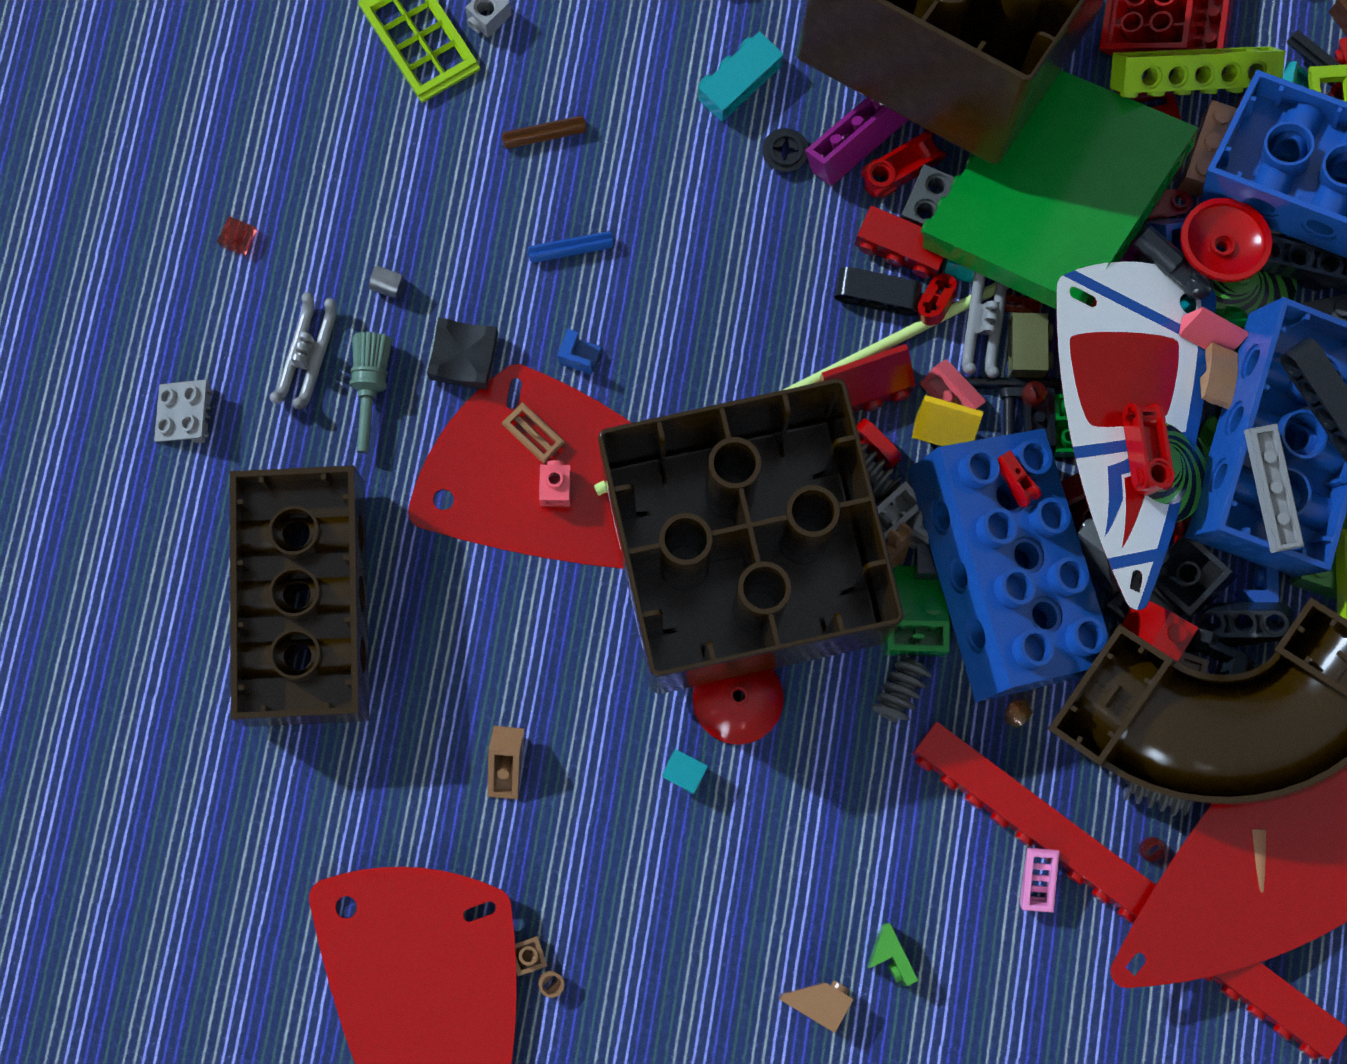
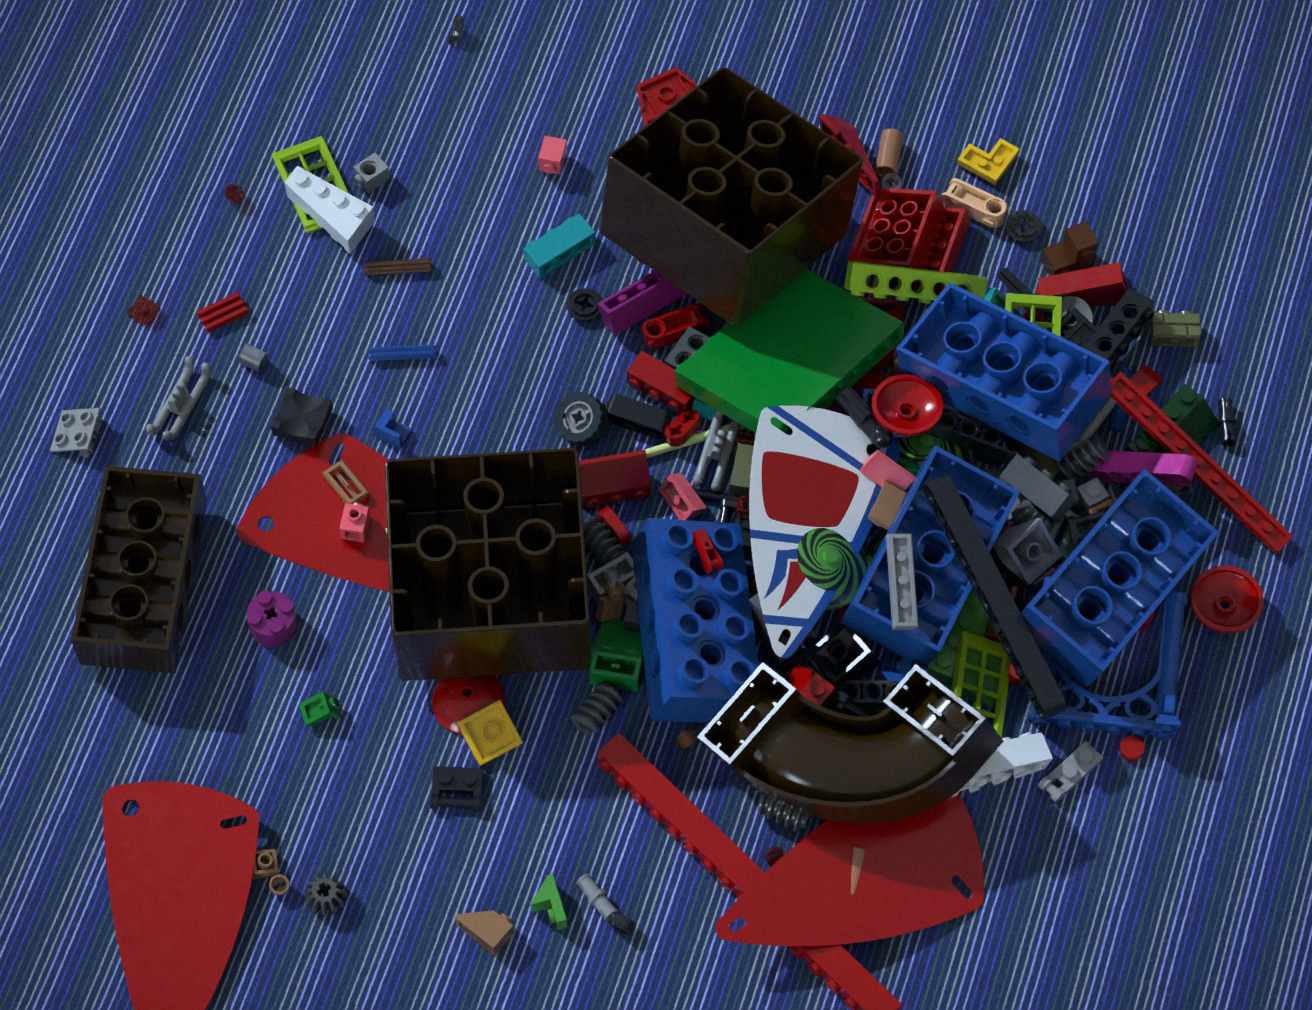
camera: 10 degrees right, 15 degrees down
sand green piece [349,332,393,454] -> none
medium nougat slope [487,726,524,799] -> none
teal panel [662,749,708,796] -> none
yellow slope [912,395,983,446] -> none
bright pink slope [1020,848,1059,913] -> none
red piece [1122,403,1175,496] -> none
none -> red tile [196,292,249,333]
none -> clear red hinge [224,184,244,203]
none -> magenta brick [247,590,298,647]
none -> white wedge [285,166,375,254]
none -> green bracket [299,691,342,727]
none -> dark grey gear [303,872,347,916]
none -> black plate [430,766,483,811]
none -> yellow plate [457,700,523,766]
none -> black wheel [554,392,609,446]
none -> light grey pin [576,874,618,922]
none -> black axle [611,913,636,935]

